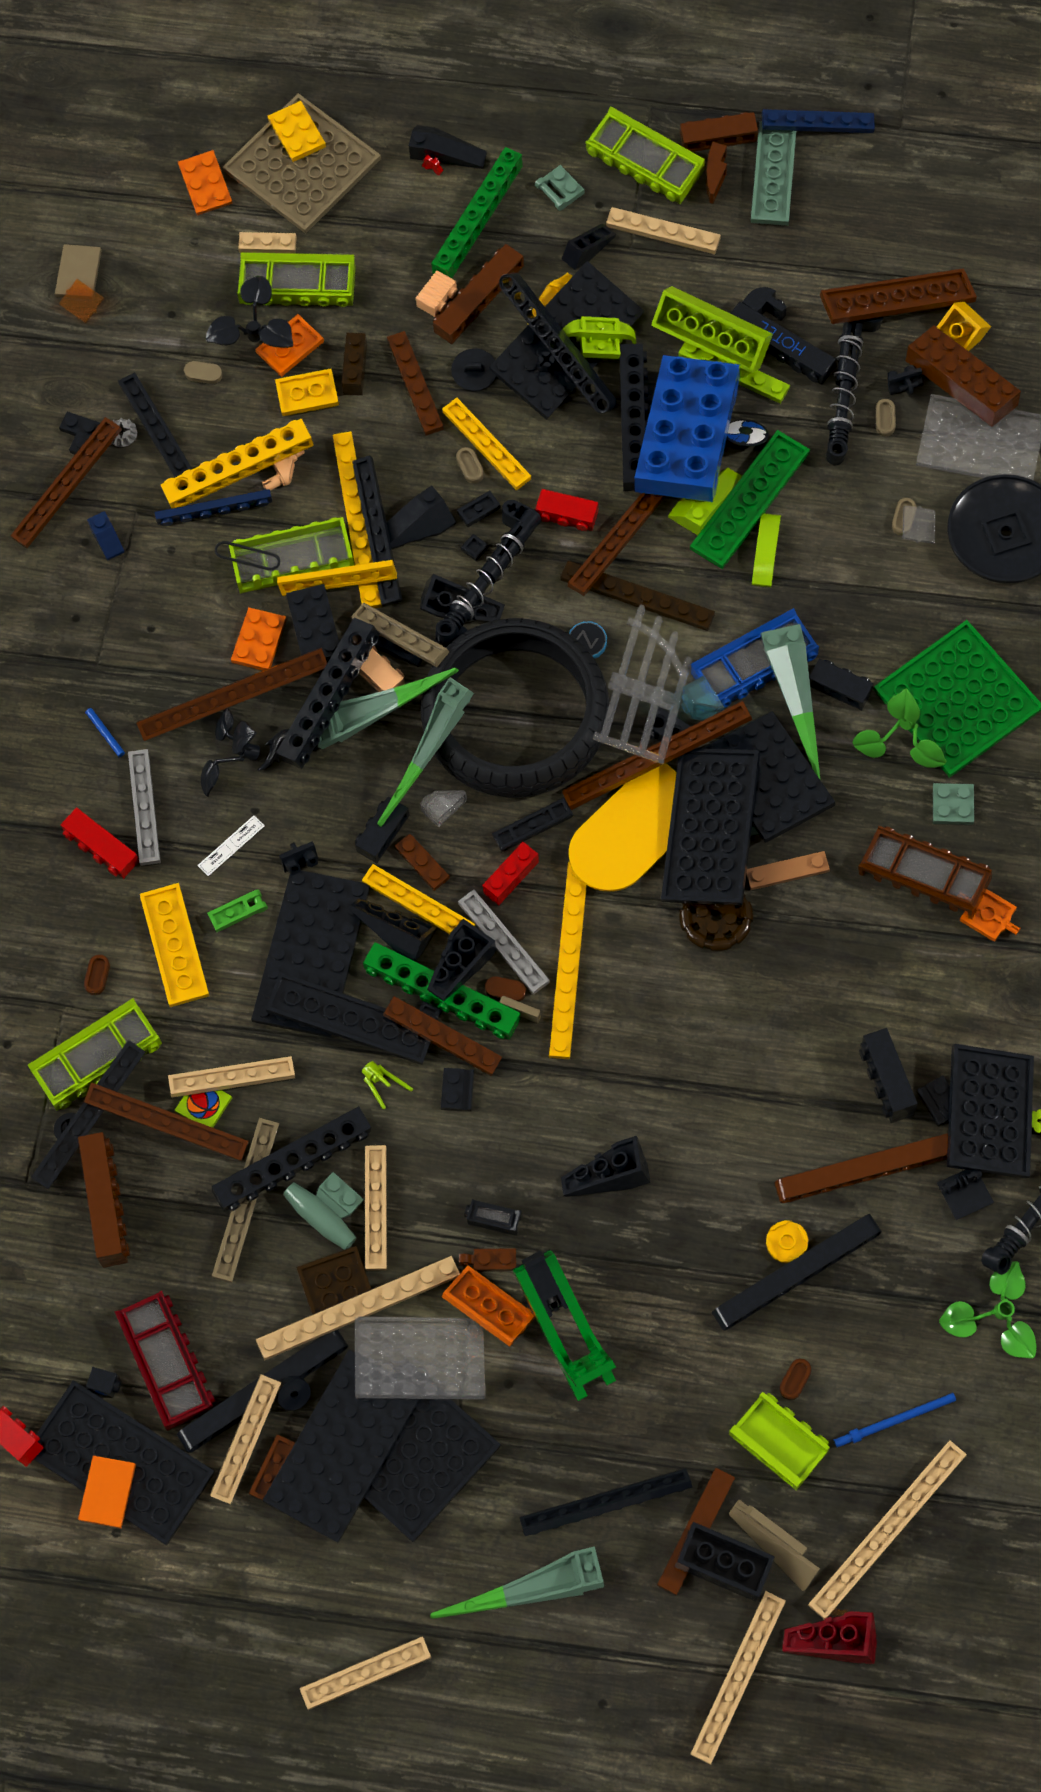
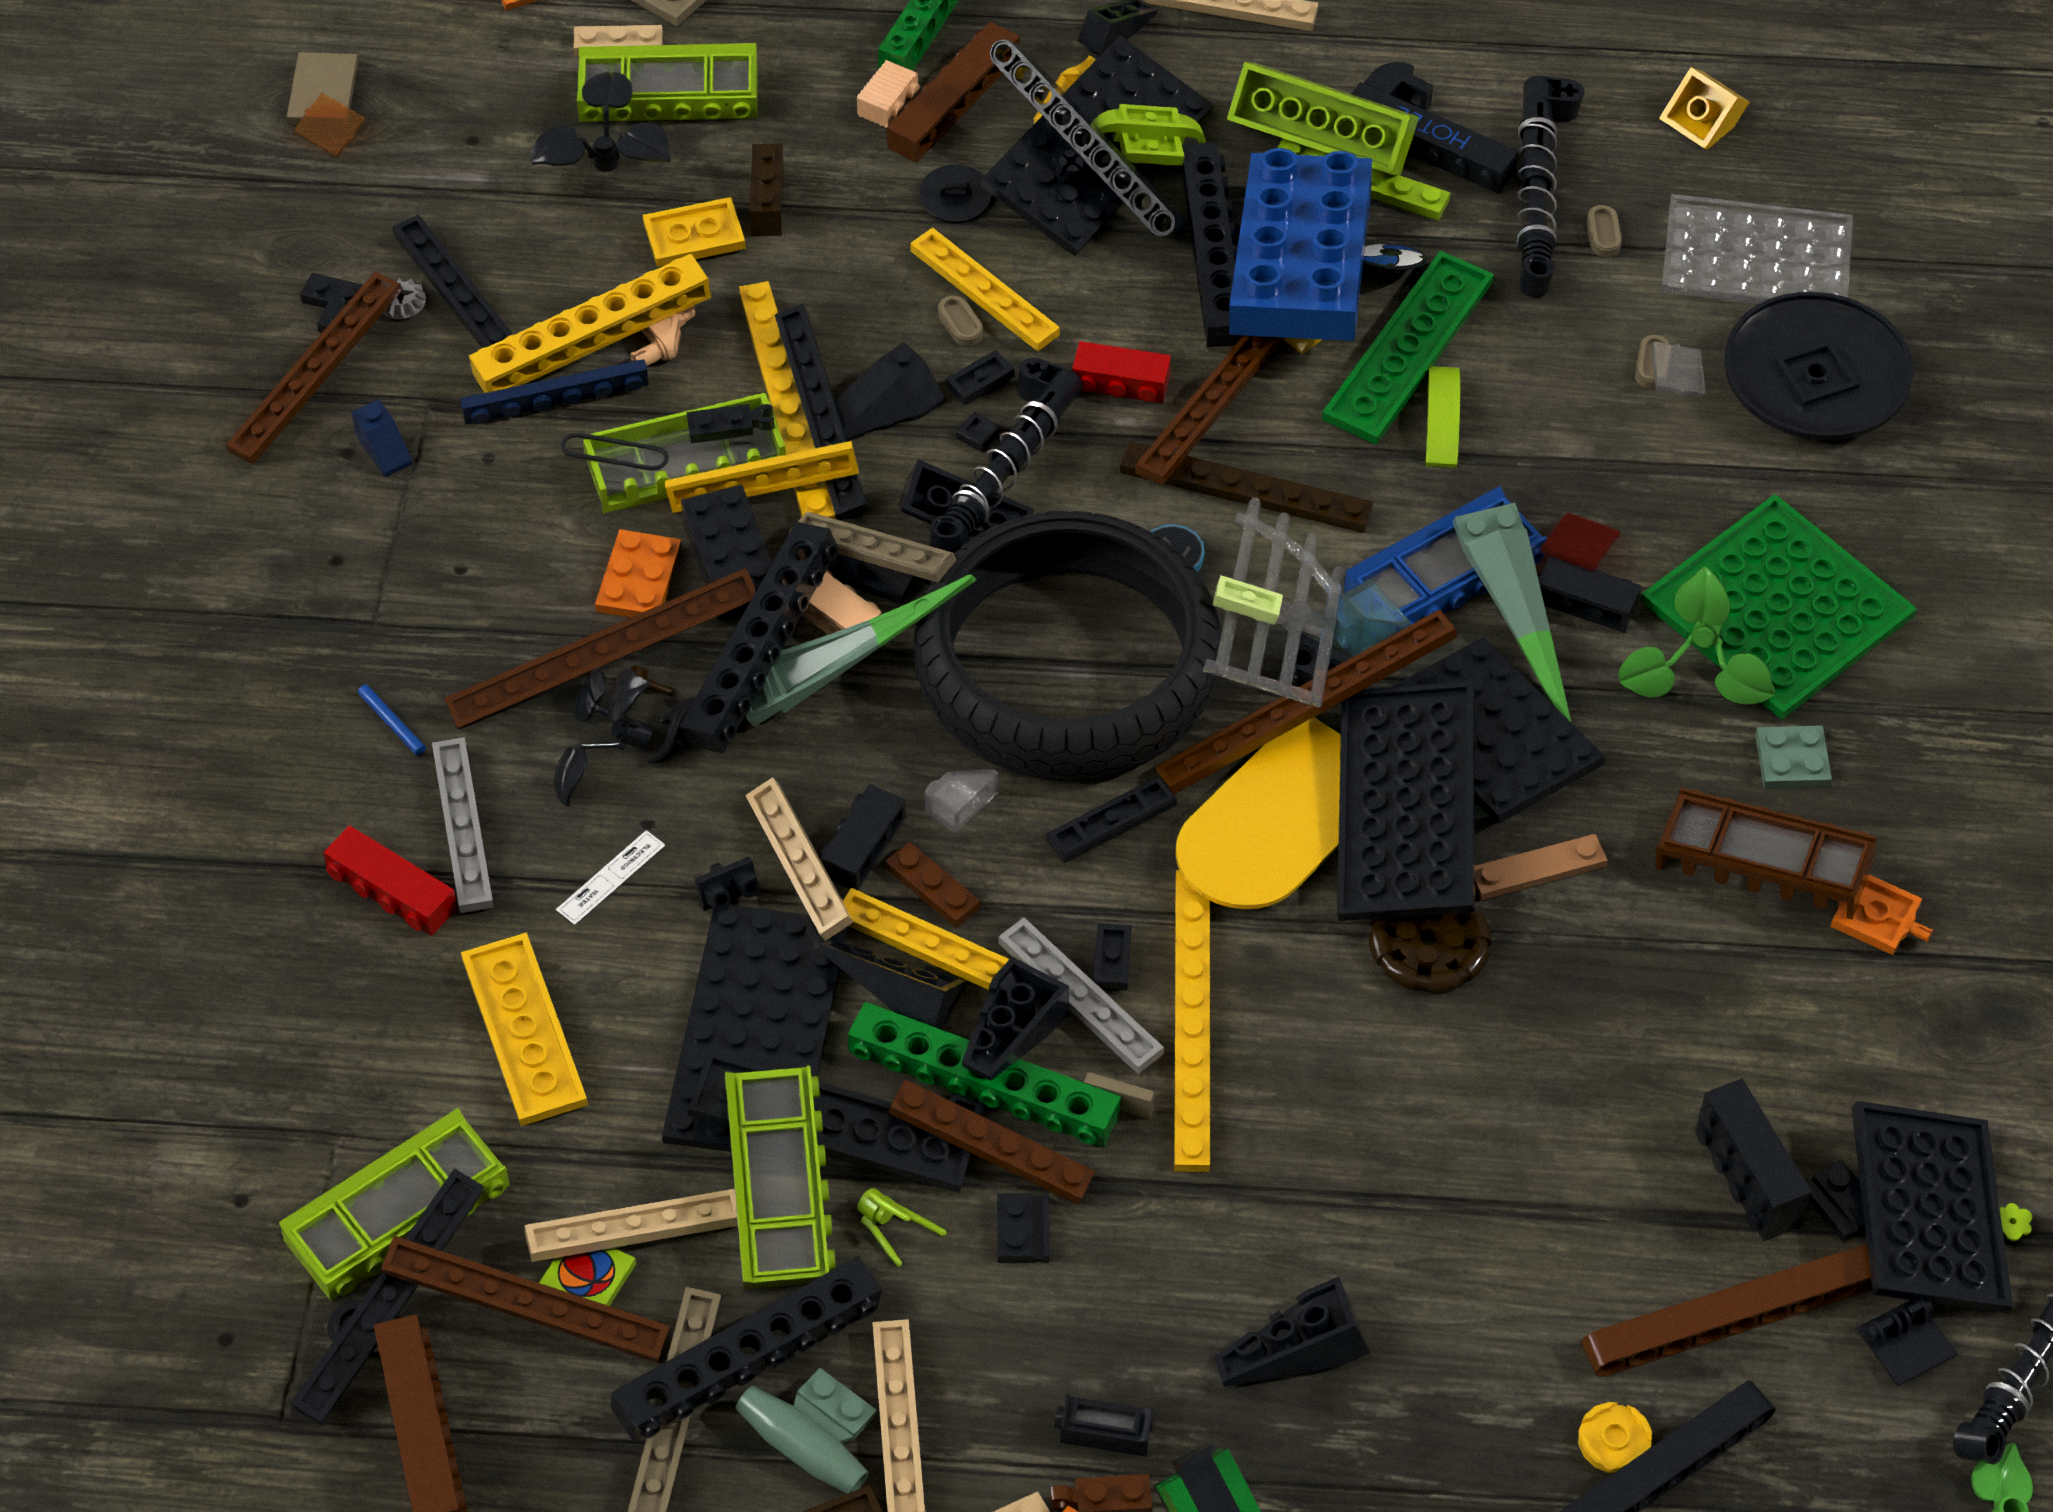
camera: 10 degrees left, 15 degrees down
reddish brown tile [84,955,110,995] -> none
dark tan tile [184,361,222,384] -> none
bright green plate [207,890,268,932] -> none
orange plate [255,314,324,377] -> none
sand green plate [377,677,474,827] -> none
reddish brown plate [387,331,444,436] -> none
red brick [483,842,539,905] -> none
reddish brown tile [485,976,526,1002] -> none
lime wedge [668,468,742,535] -> none
reddish brown plate [820,268,977,324] -> none
black hips [887,365,923,395] -> none
reddish brown brick [906,325,1021,427] -> none
none -> dark brown hand [631,665,673,696]
none -> black plate [686,404,775,444]
none -> window [725,1066,836,1290]
none -> tan plate [745,777,854,941]
none -> black plate [1093,923,1132,990]
none -> yellowish green plate [1213,575,1283,625]
none -> clear red piece [1540,512,1620,571]

